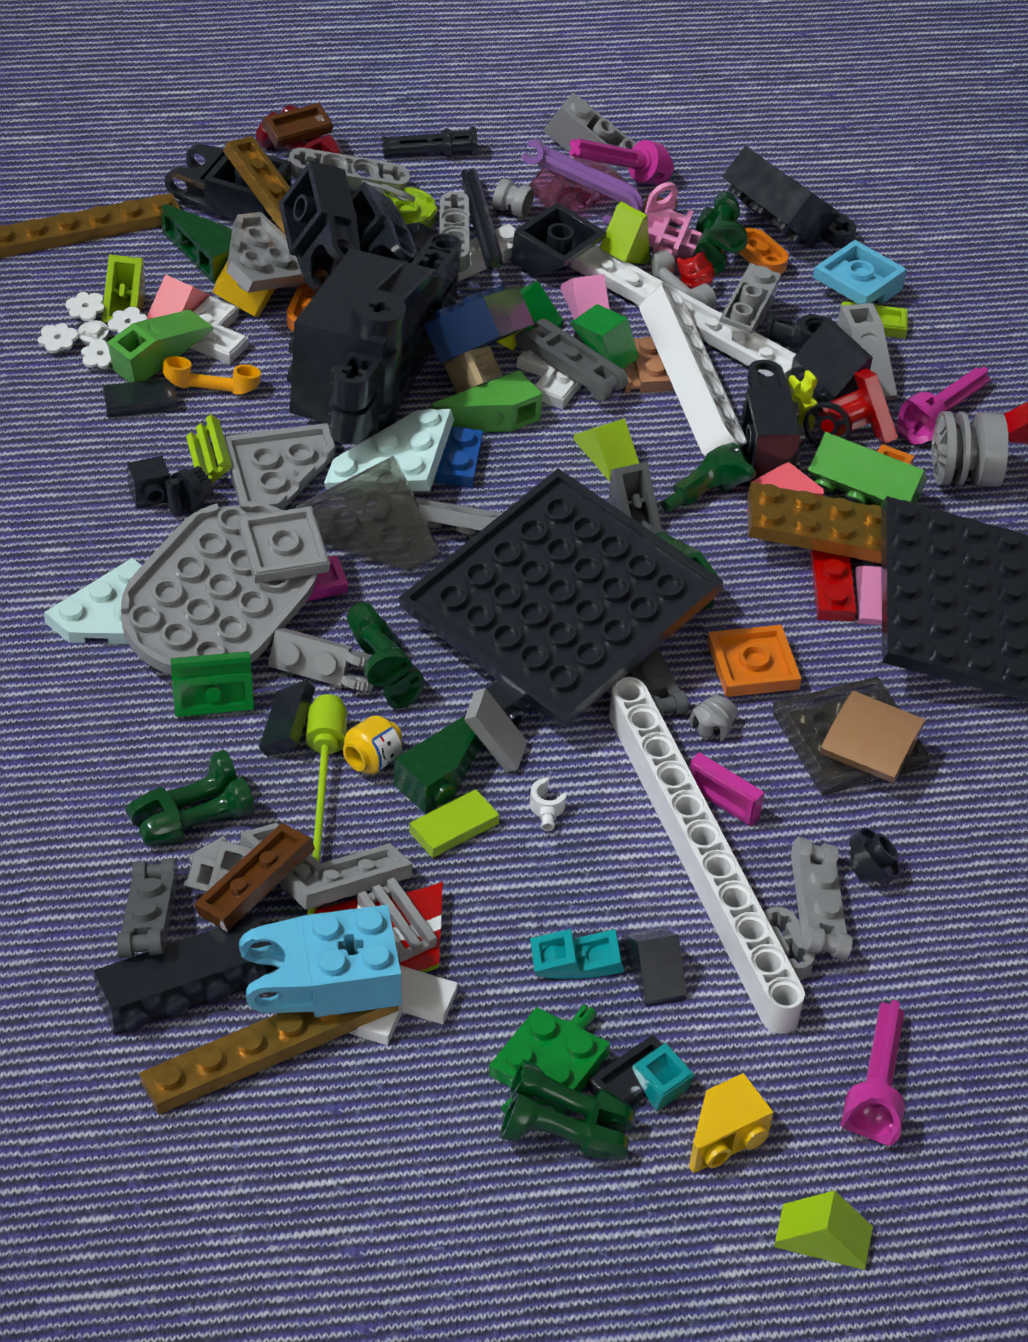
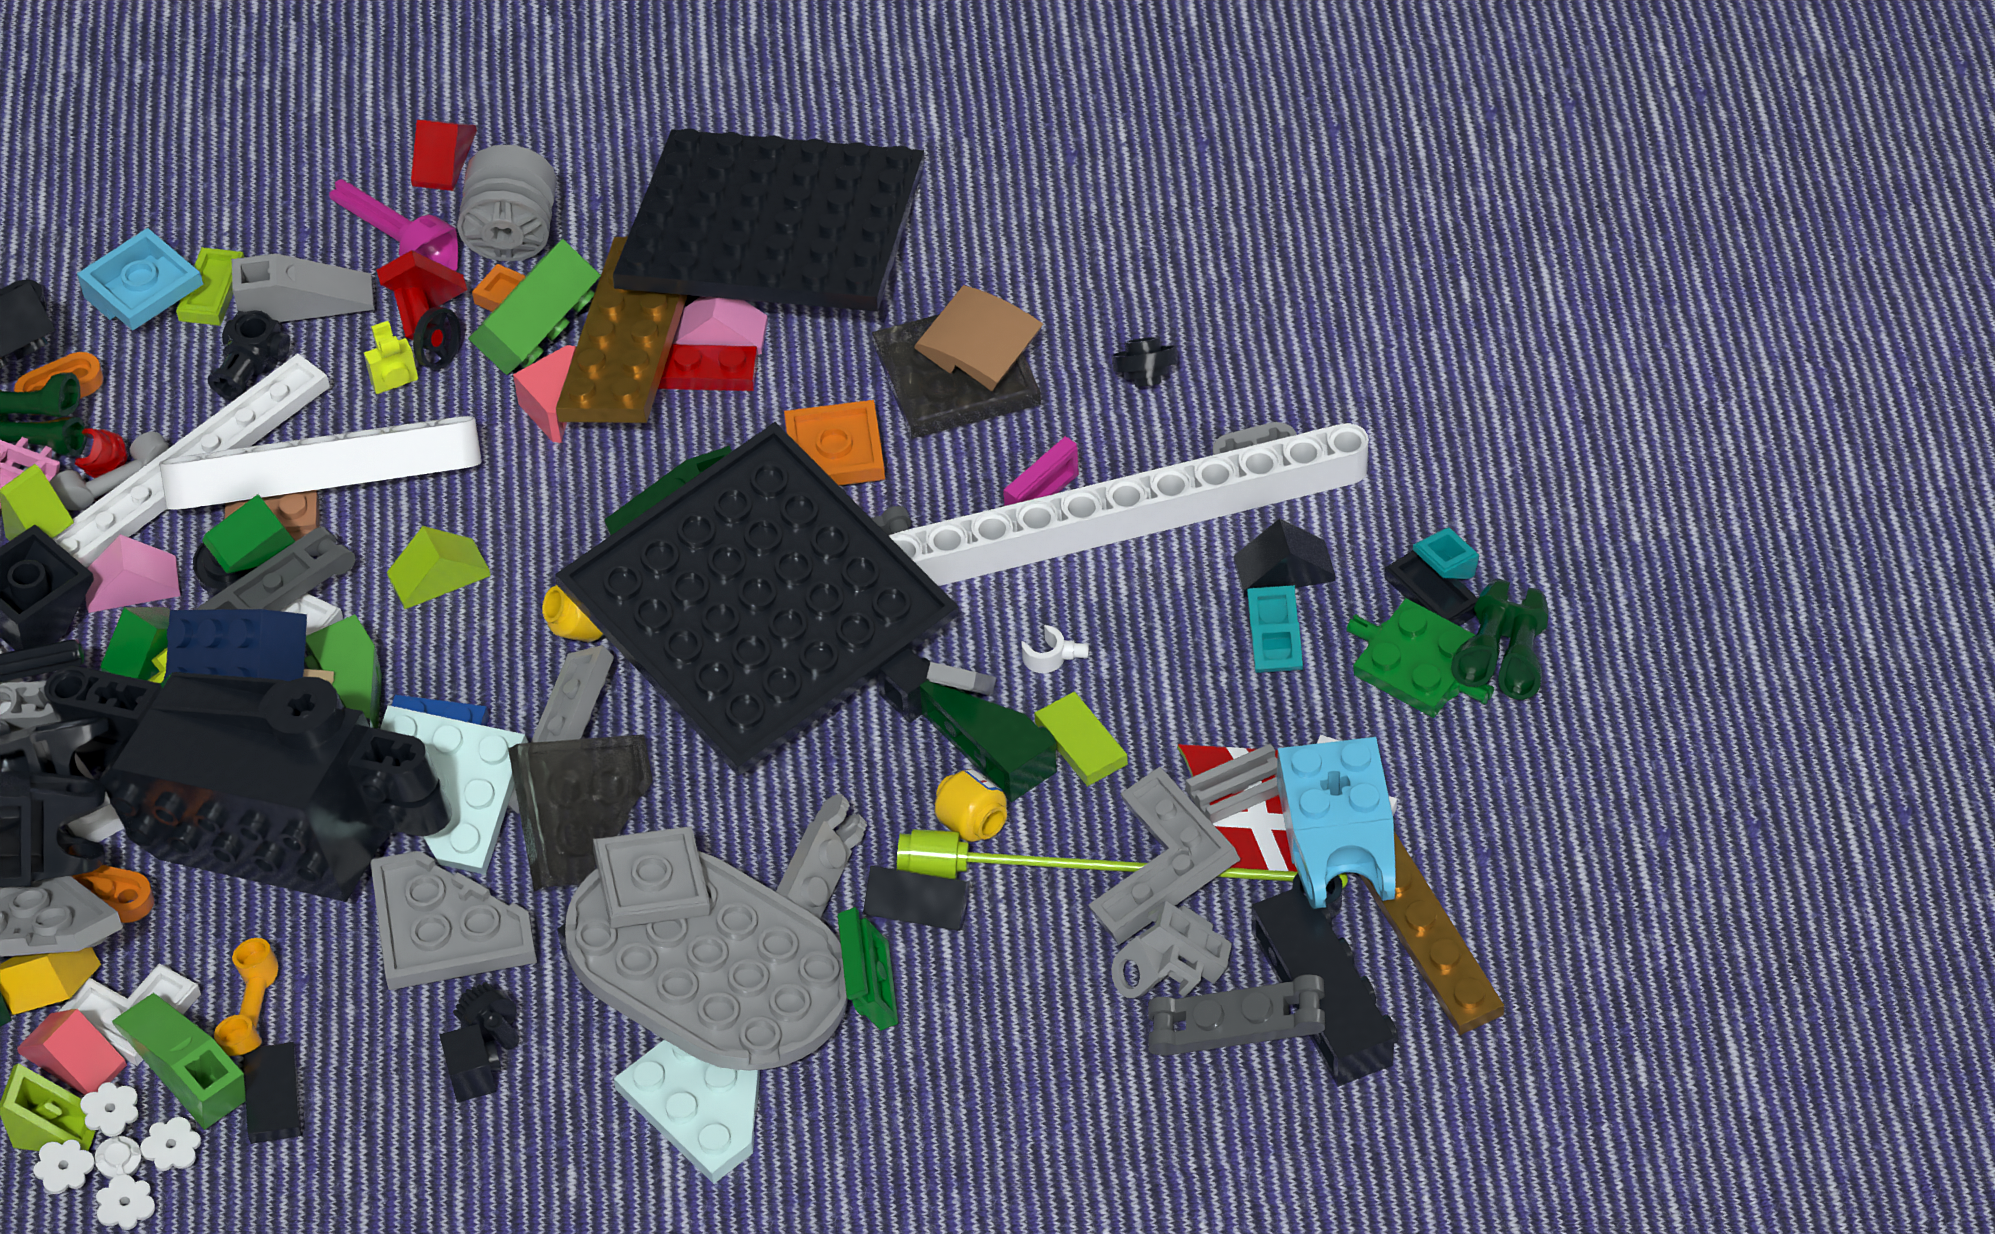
camera: 80 degrees left, 5 degrees up
dark green piece [125,750,255,847] -> none
lime tile [186,414,232,484] -> none
reddish brown plate [194,823,315,932] -> none
dark green piece [347,602,424,708] -> none
dark grey slope [608,462,662,534] -> none
dark green animal [661,442,756,513] -> none
light grey arm [689,694,738,741] -> none
yellow slope [689,1073,773,1174] -> none
light grey slope [719,263,781,333] -> none
black brick [741,359,805,488] -> none
lime slope [774,1190,873,1270] -> none
black slope [790,318,873,412] -> none
light grey plate [791,837,852,960] -> none
dark pink piece [841,1000,906,1146] -> none

